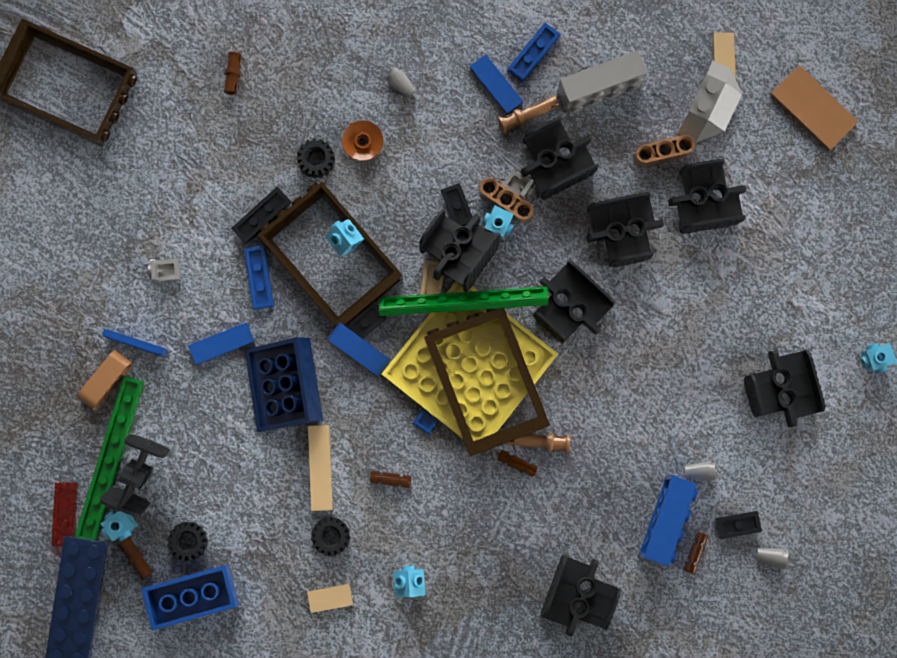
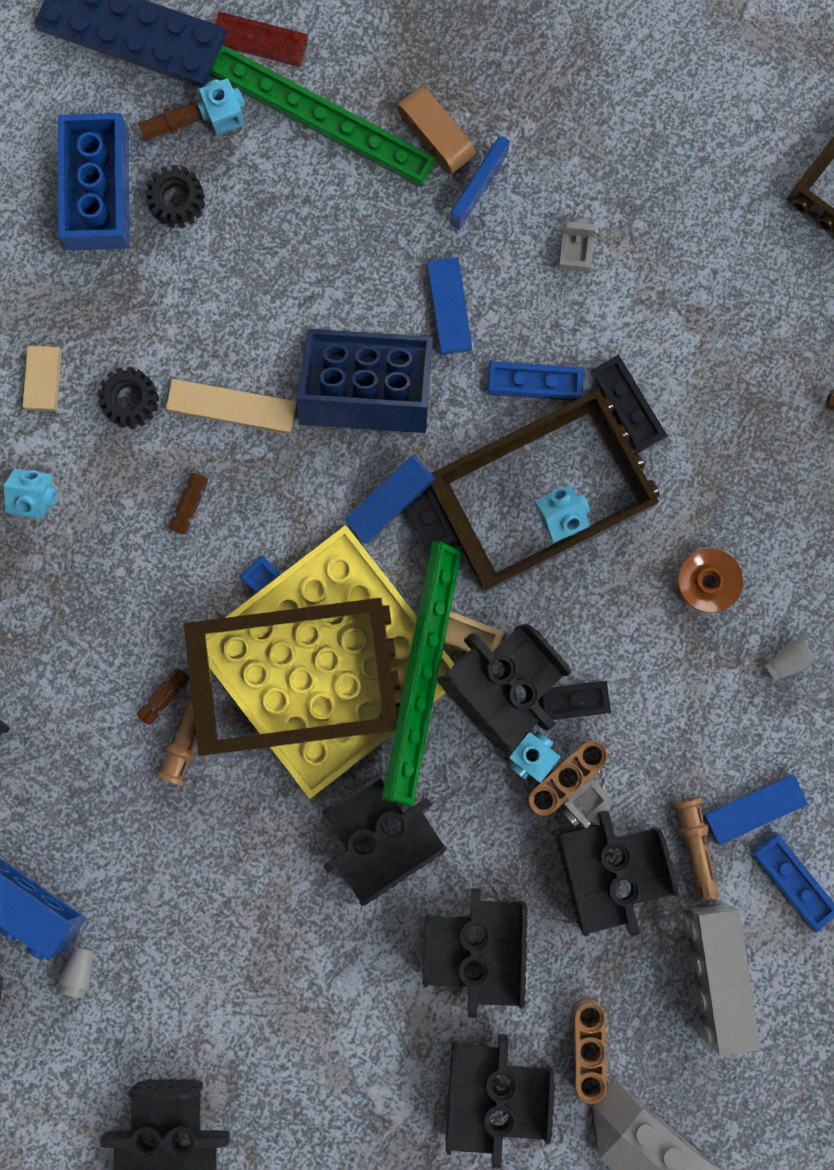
camera: 110 degrees right, 0 degrees up
black piece [99,434,170,517] -> none
black tyre [297,138,335,178] -> none

